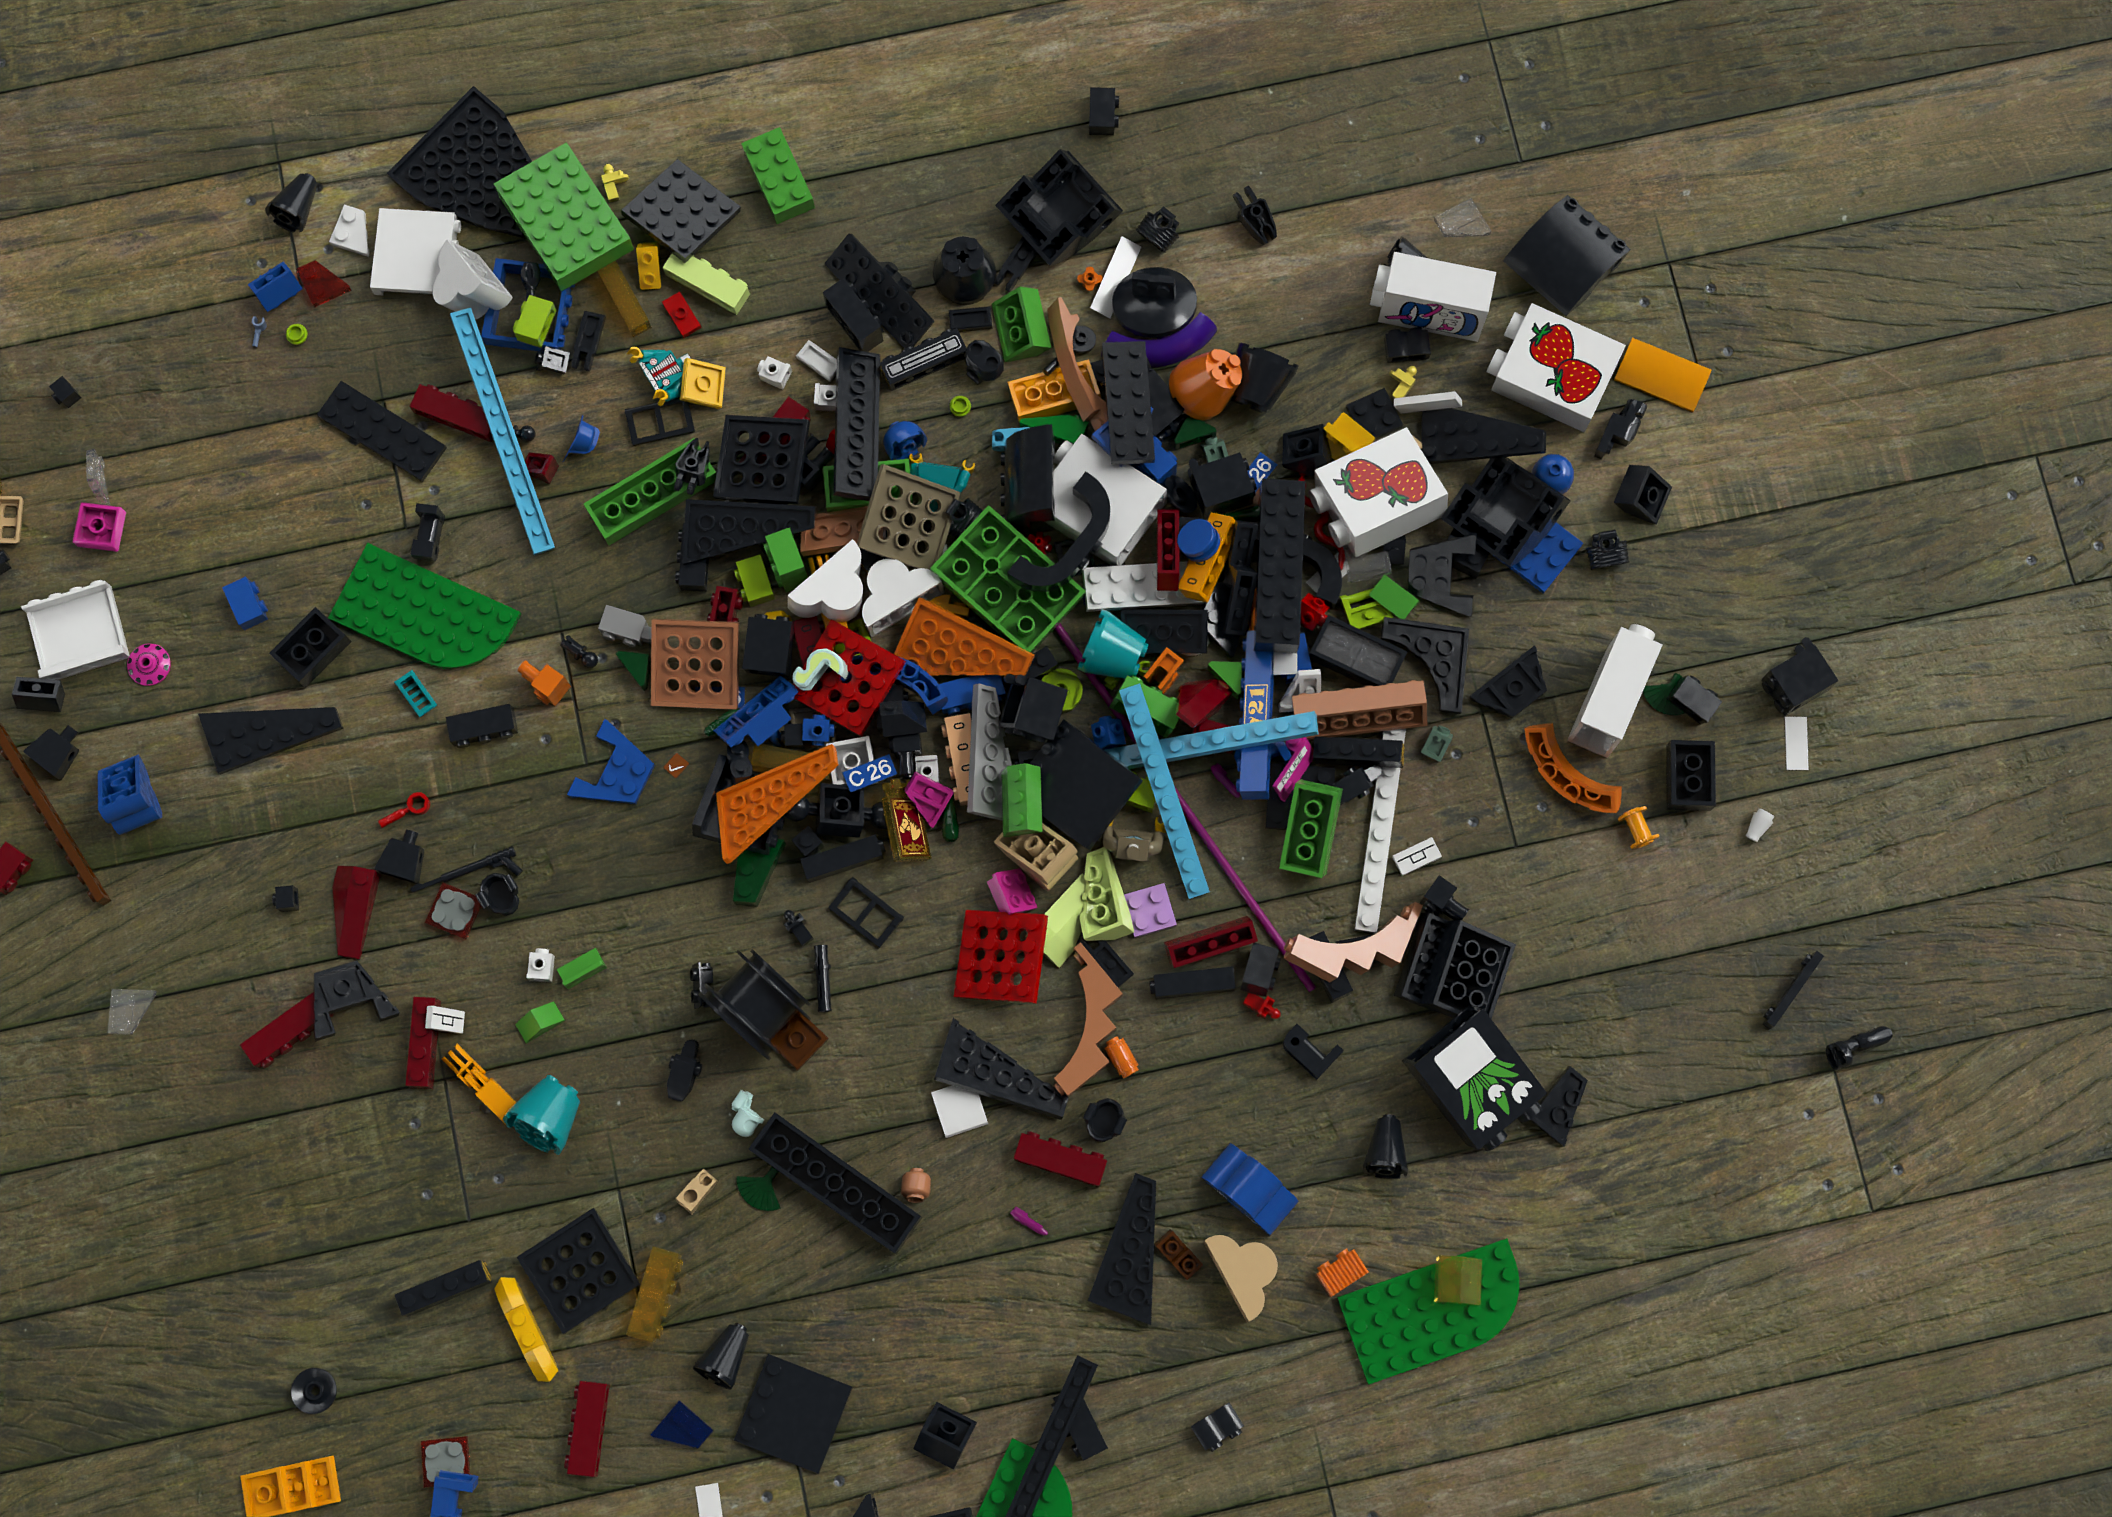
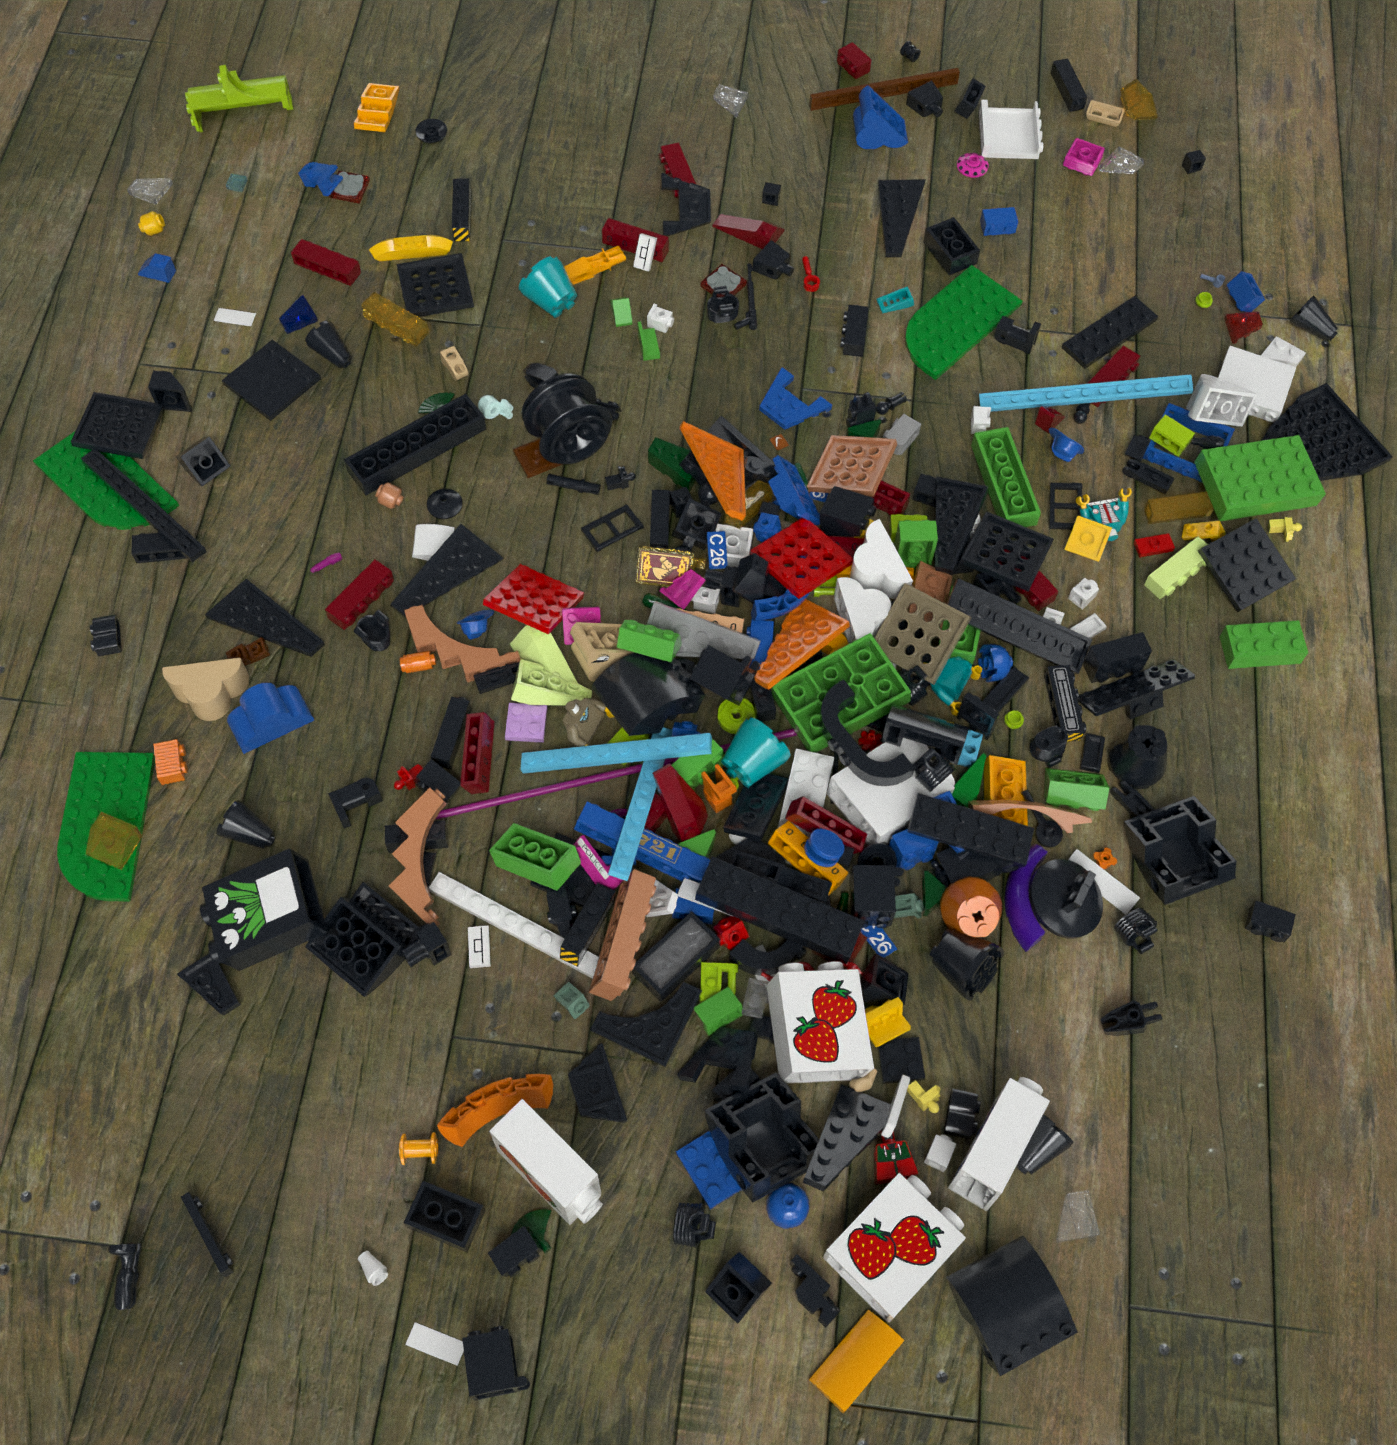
camera: 105 degrees right, 15 degrees down
orange brick [518,660,571,706] -> none
black hinge [674,438,710,495] -> none
light aqua animal [793,649,848,691] -> none
none -> black dish [427,488,463,519]
none -> blue piece [456,610,494,639]
none -> black hinge [846,392,877,428]
none -> red torso [874,1131,918,1185]
none -> black piece [912,748,956,792]
none -> white brick [924,1134,956,1172]
none -> black bracket [957,666,1030,740]
none -> white brick [971,406,991,434]

